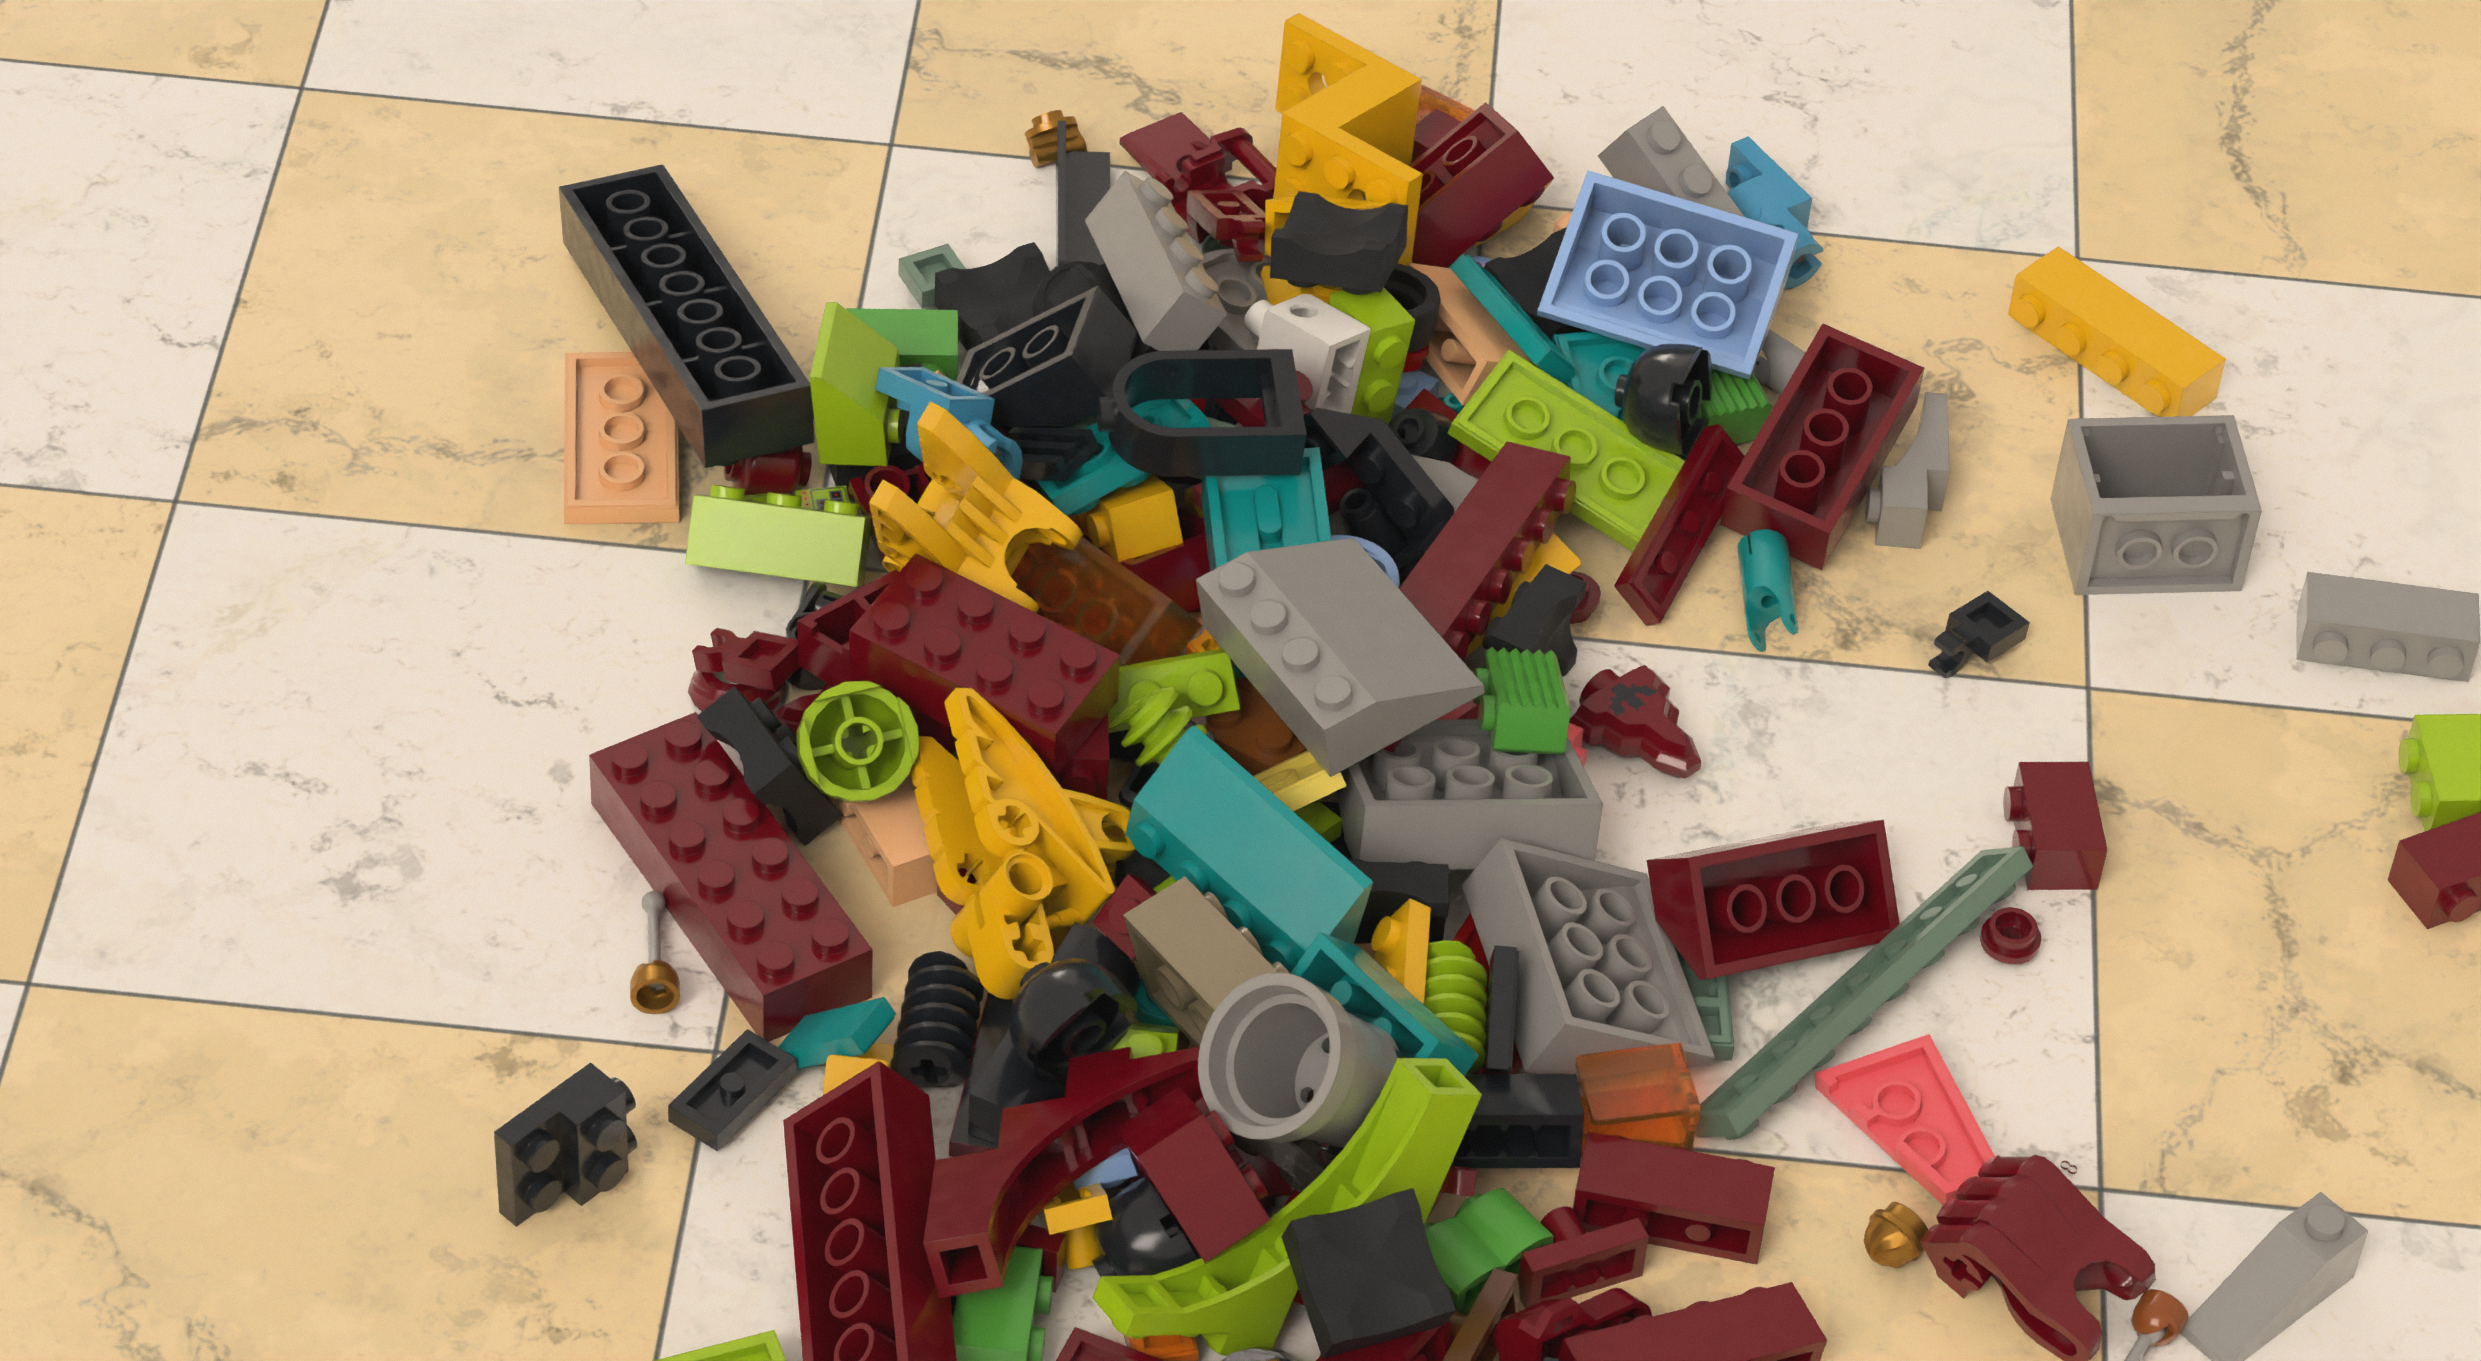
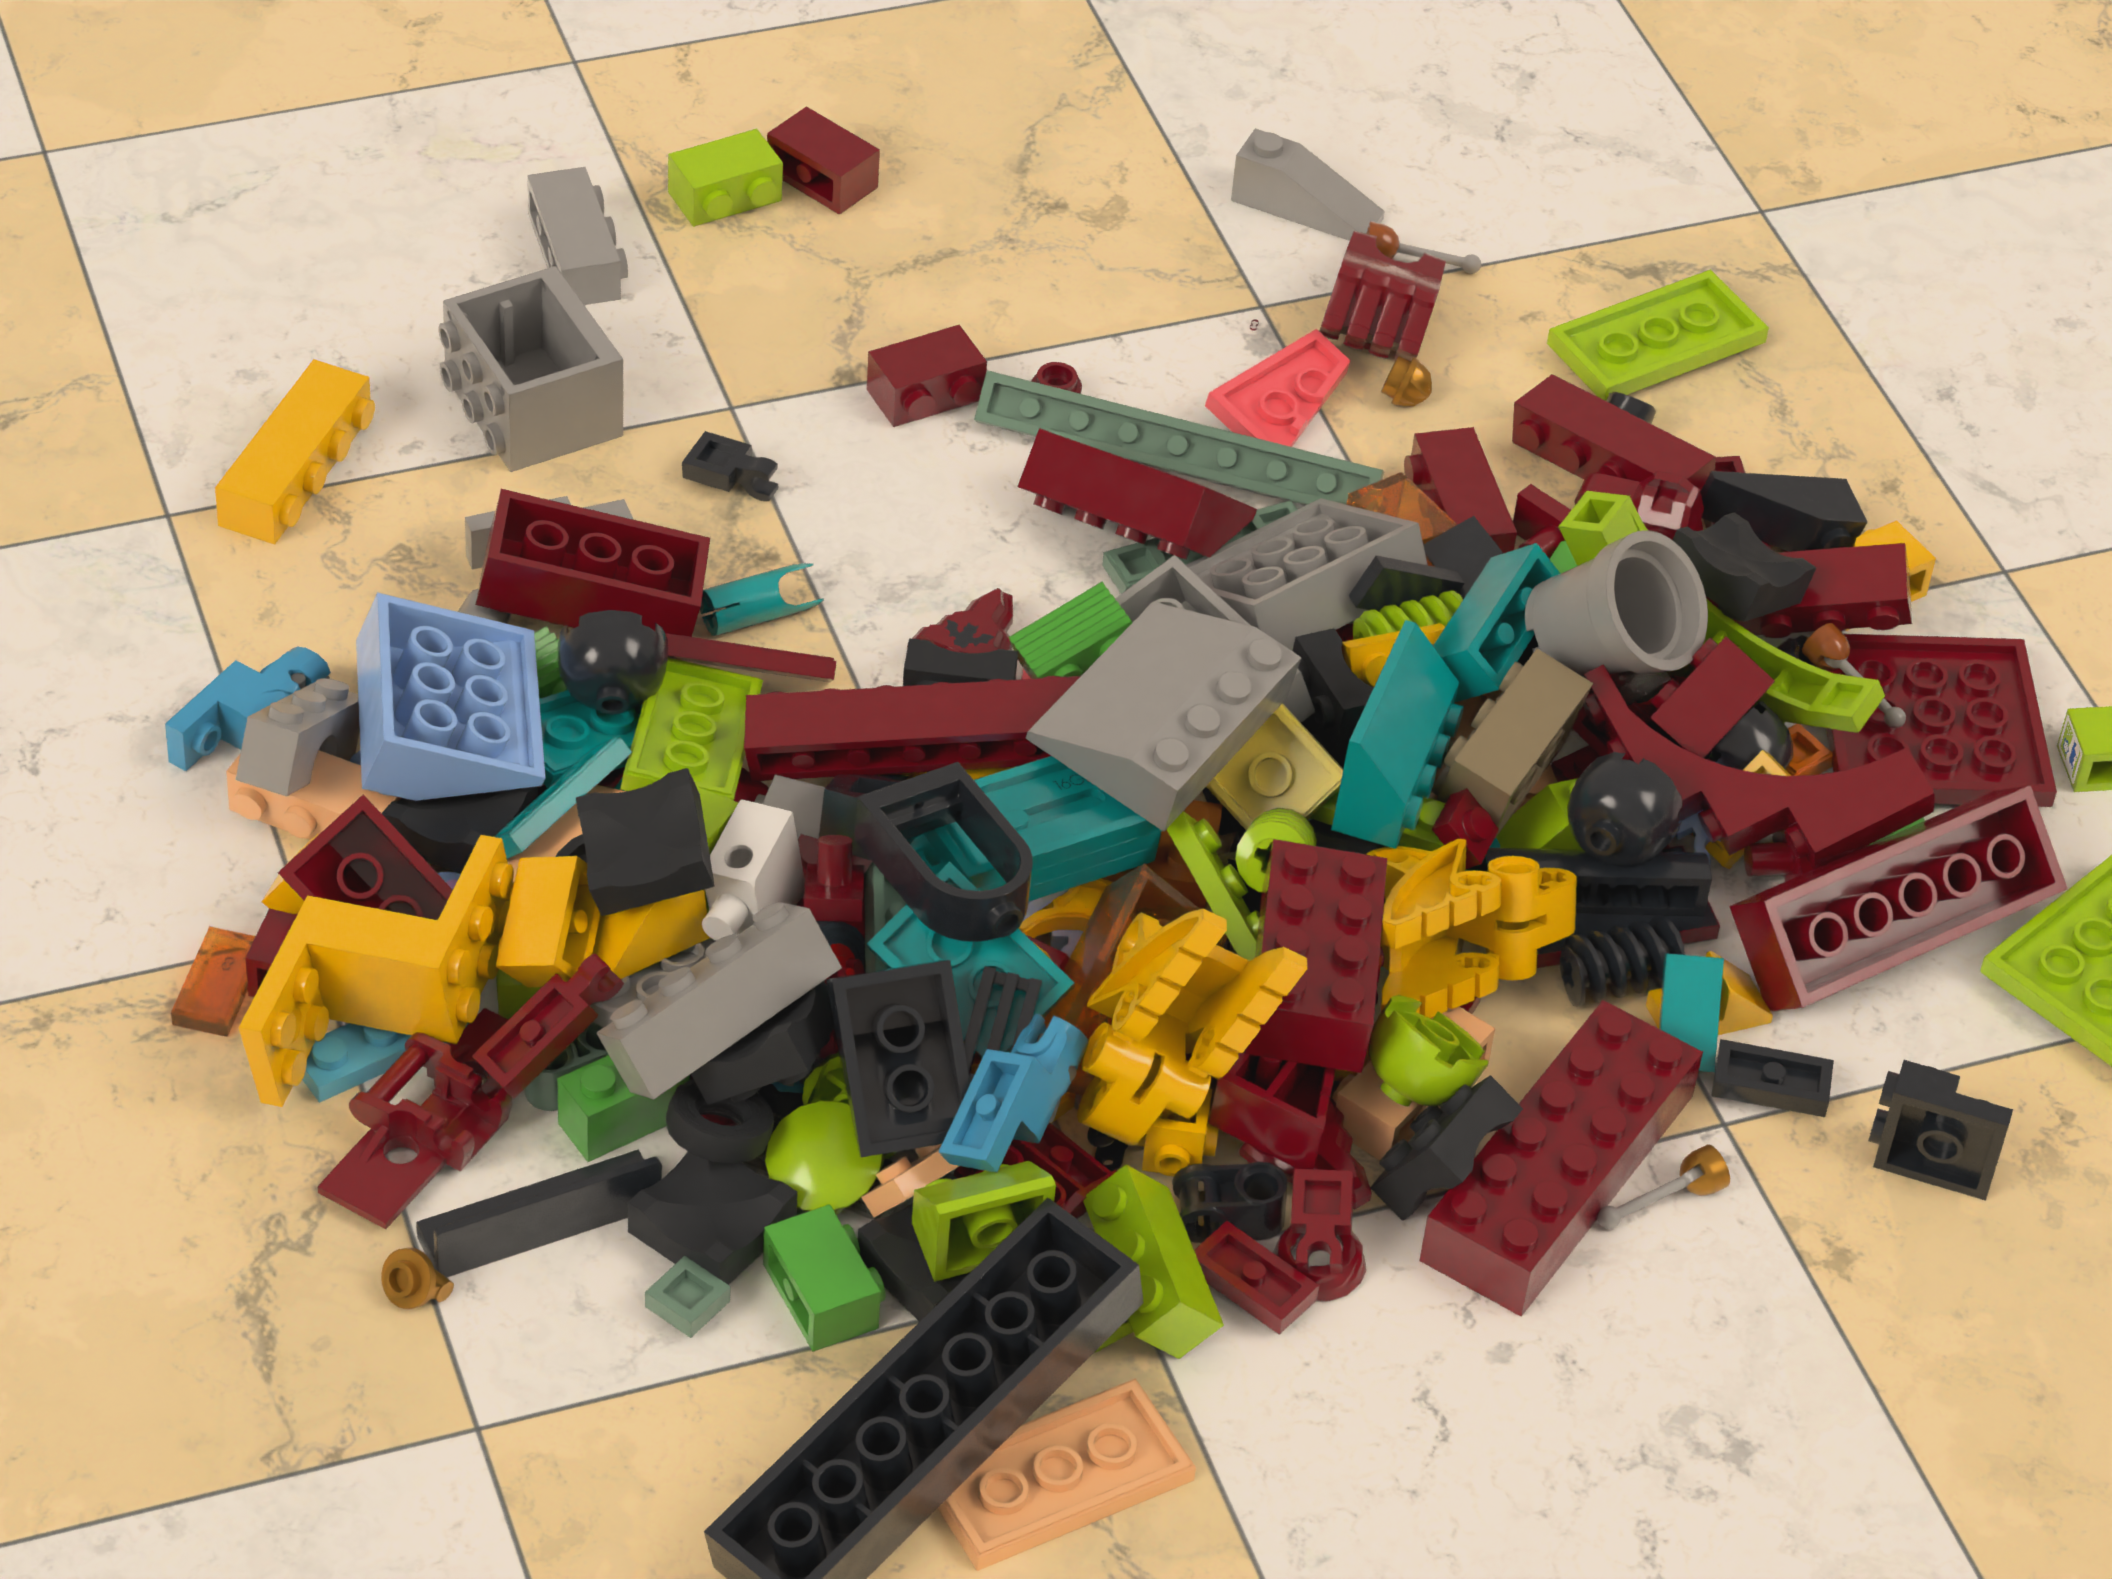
camera: 115 degrees left, 0 degrees up
none -> dark red plate [1194,1221,1319,1335]

